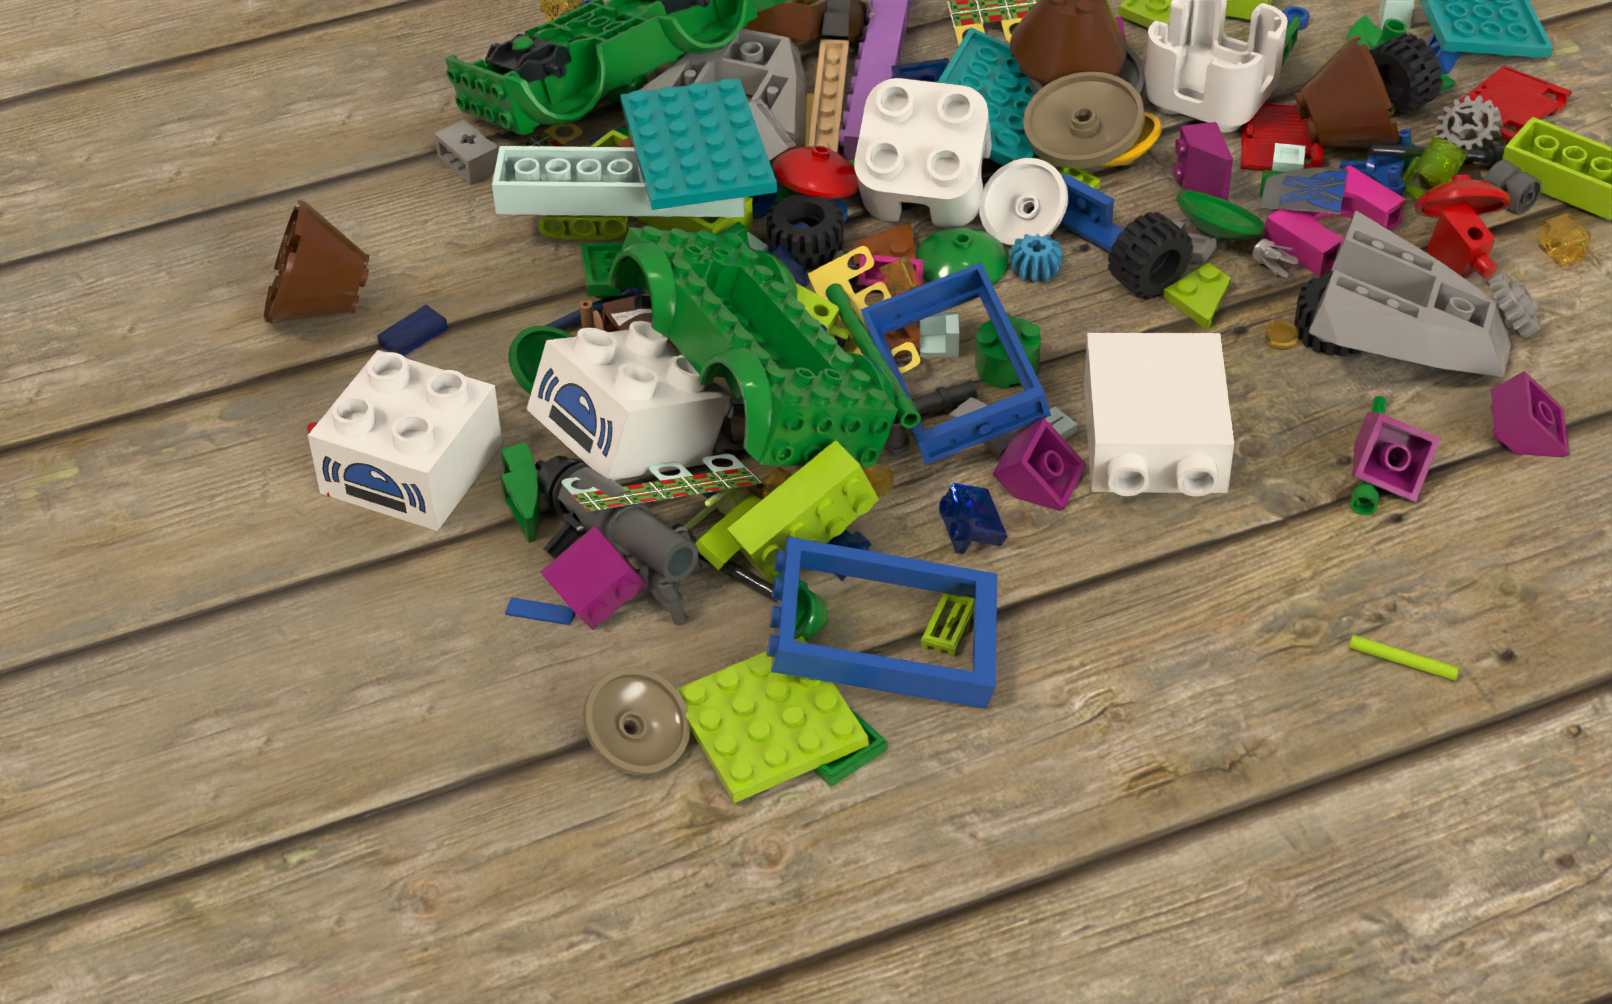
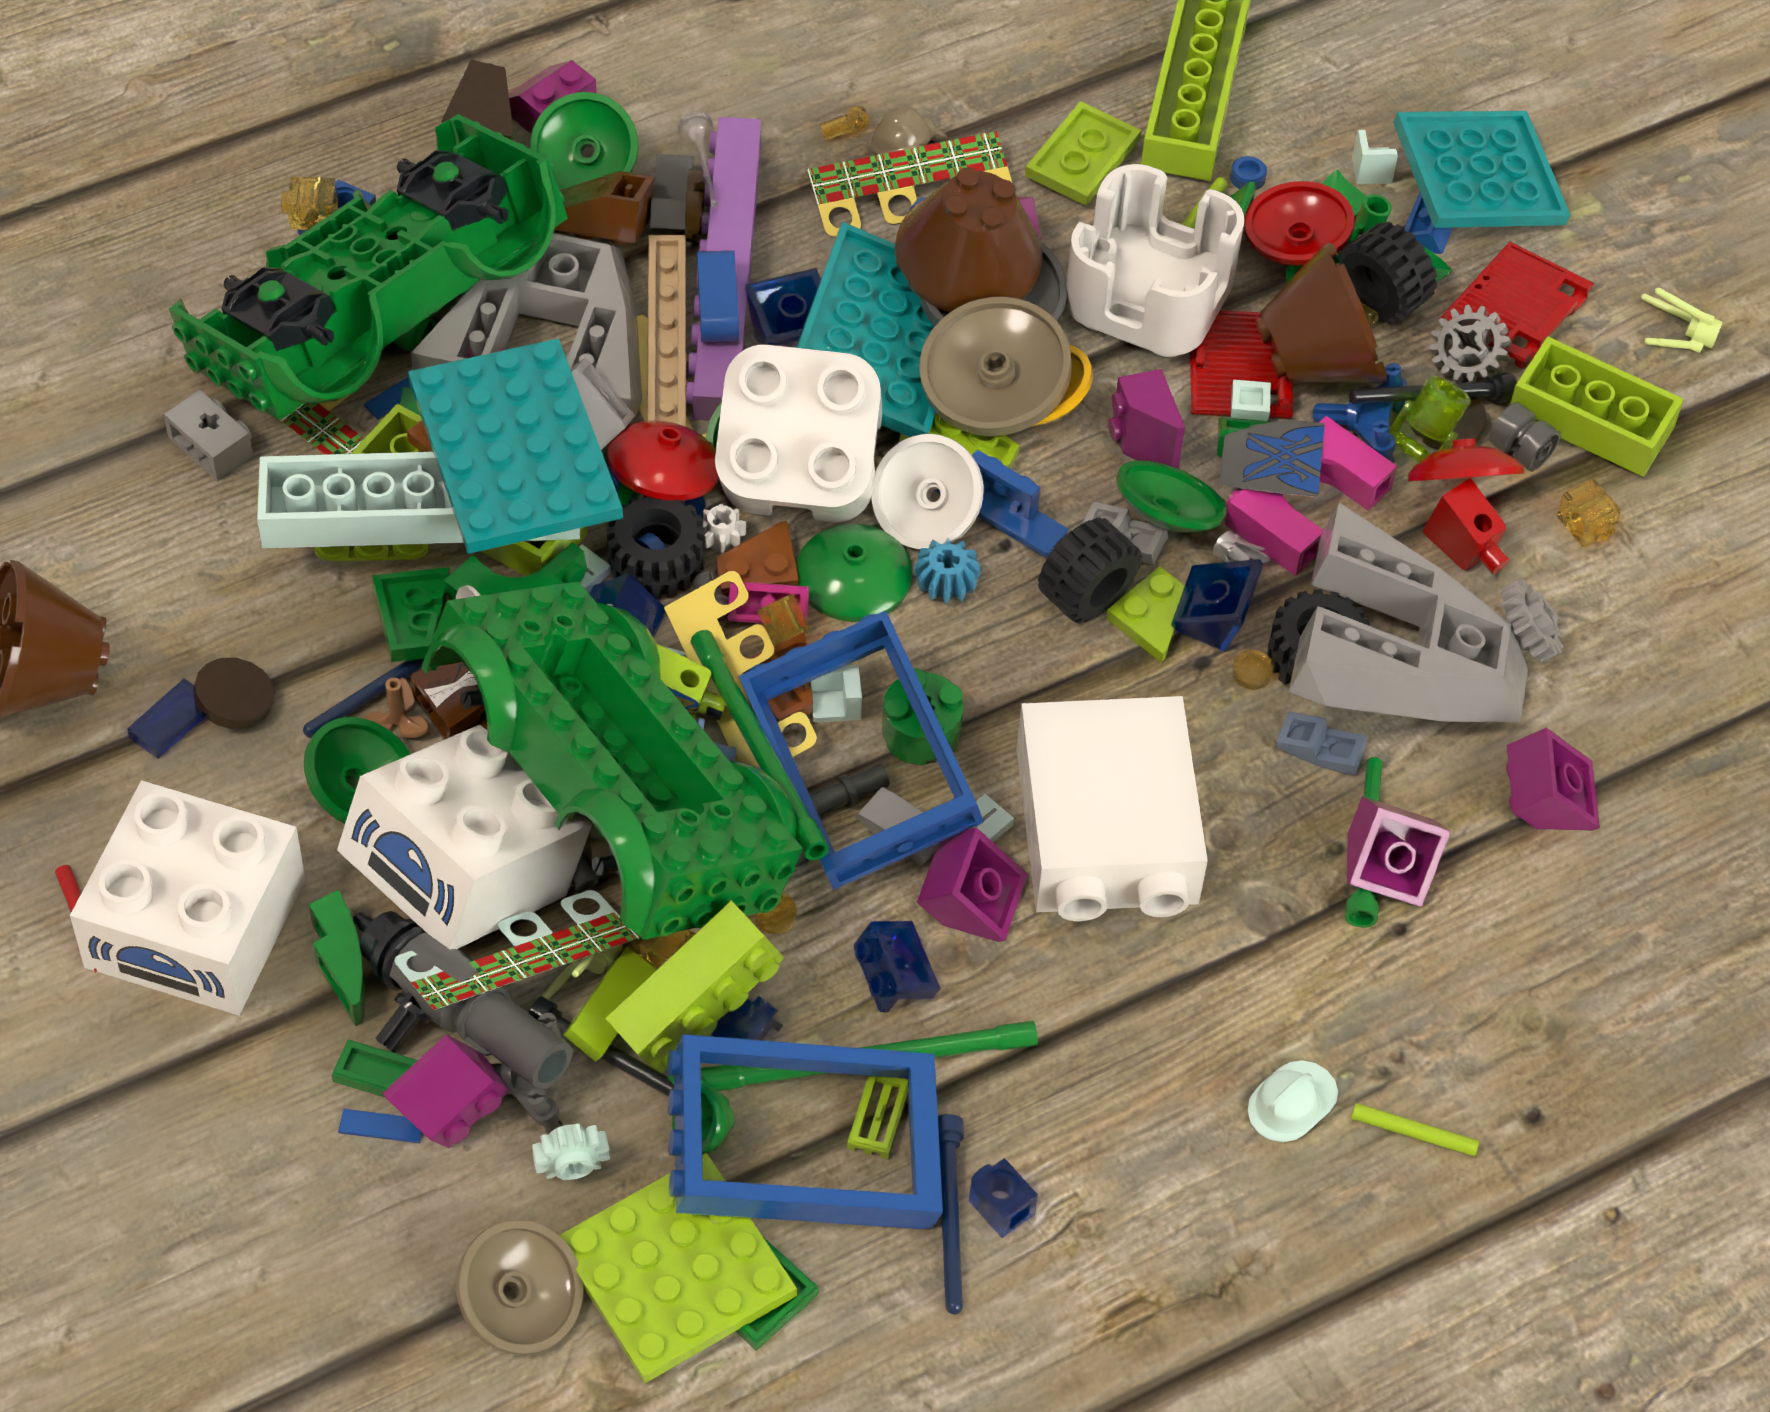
camera: 10 degrees left, 10 degrees up
none -> dark brown tile [192,658,275,729]
none -> green tile [332,1039,418,1098]
none -> light aqua gear [532,1124,610,1180]
none -> blue beam [697,250,739,342]
none -> green piece [700,1020,1038,1092]
none -> white gear [703,504,746,554]
none -> dark blue piece [938,1114,964,1315]
none -> clear blue brick [969,1158,1038,1238]
none -> clear blue slope [1171,559,1263,652]
none -> red dish [1245,181,1355,266]
none -> light aqua piece [1247,1060,1338,1143]
none -> sand blue slope [1276,711,1367,776]

